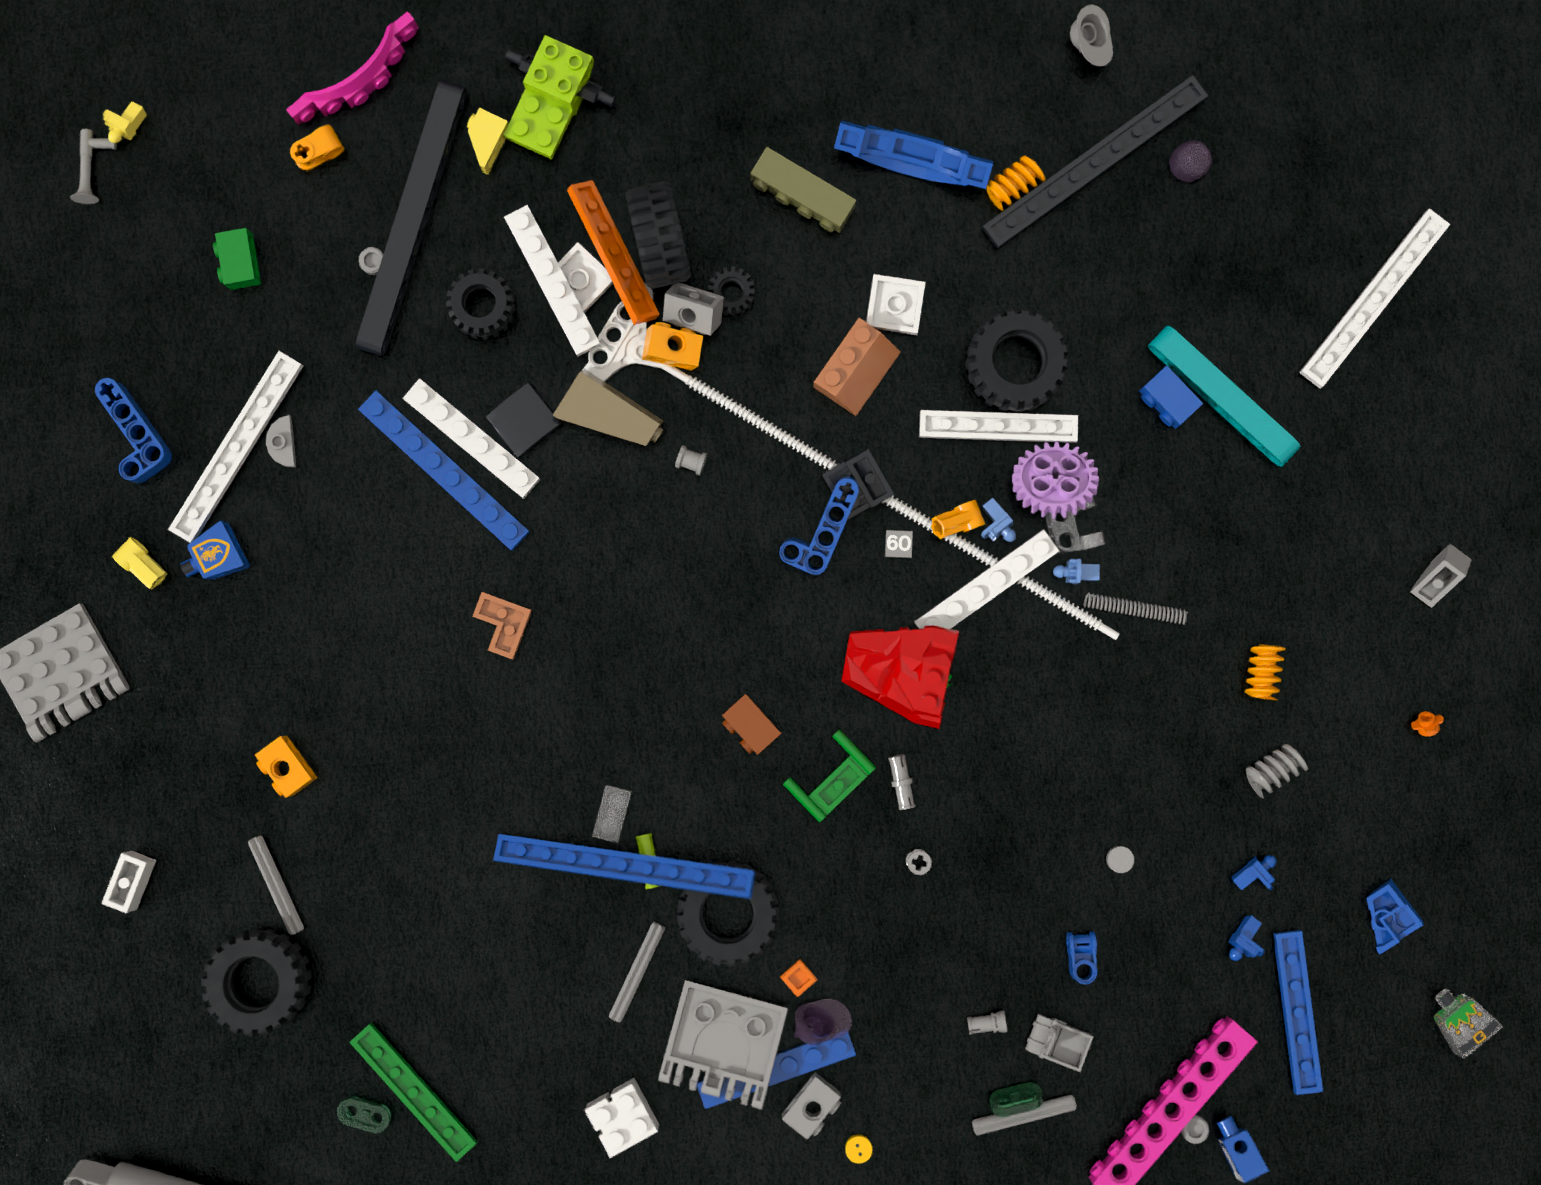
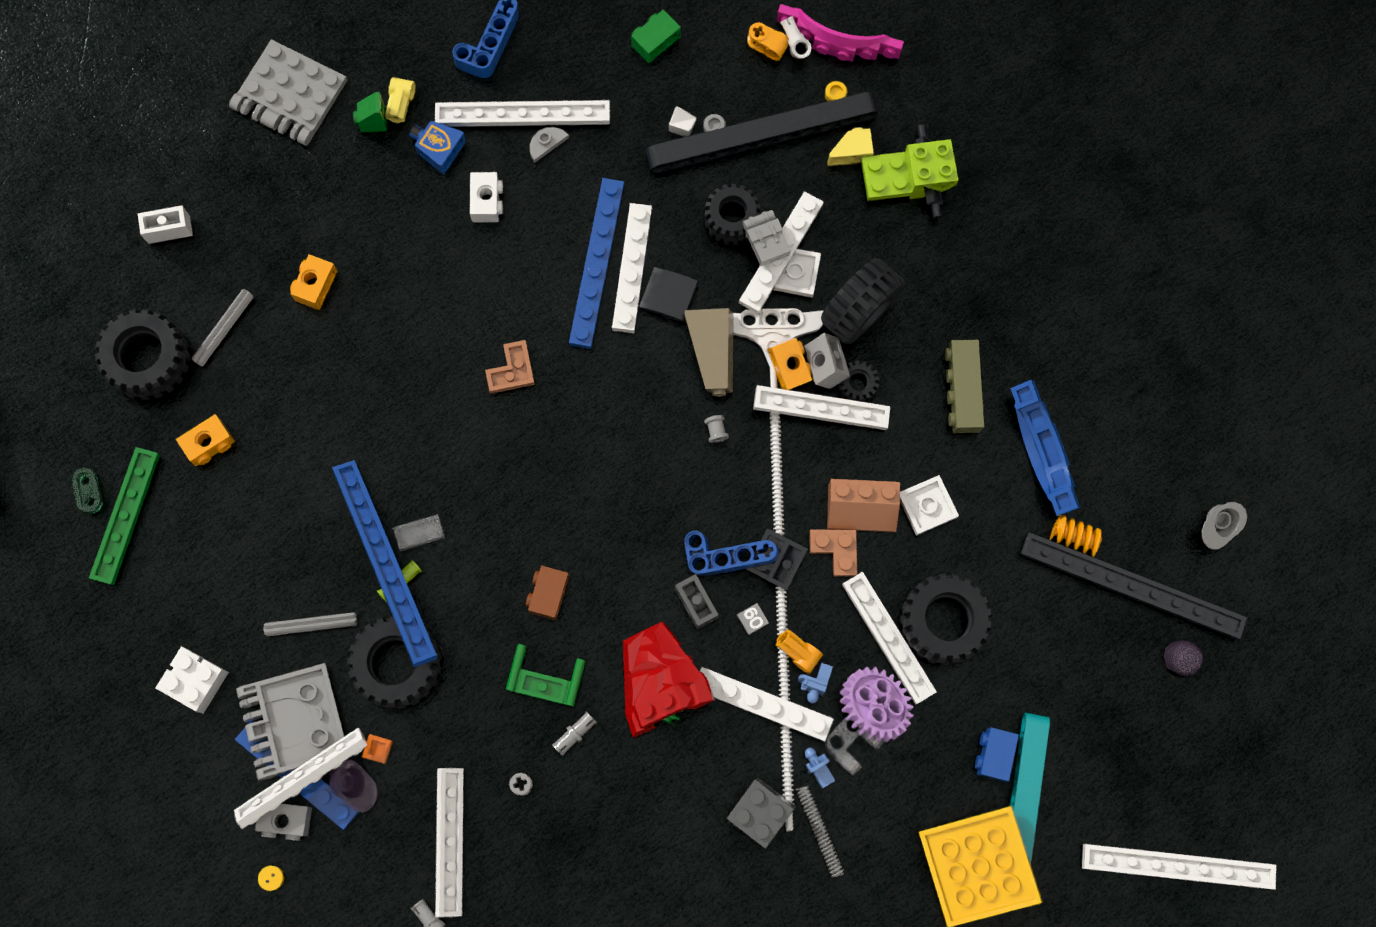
camera: 50 degrees right, 10 degrees down
orange plate [567,180,659,325] -> none
none -> light orange brick [176,414,235,466]
none -> white plate [234,728,367,829]
none -> green slope [353,92,387,132]
none -> white plate [435,768,463,917]
none -> white brick [470,172,503,222]
none -> white slope [669,107,697,137]
none -> dark grey brick [675,574,718,630]
none -> dark grey brick [727,778,796,848]
none -> light grey piece [743,210,791,266]
none -> white plate [753,385,890,430]
none -> white pin [780,16,811,59]
none -> nougat plate [809,530,857,577]
none -> yellow tile [825,81,847,101]
none -> yellow plate [919,806,1042,927]

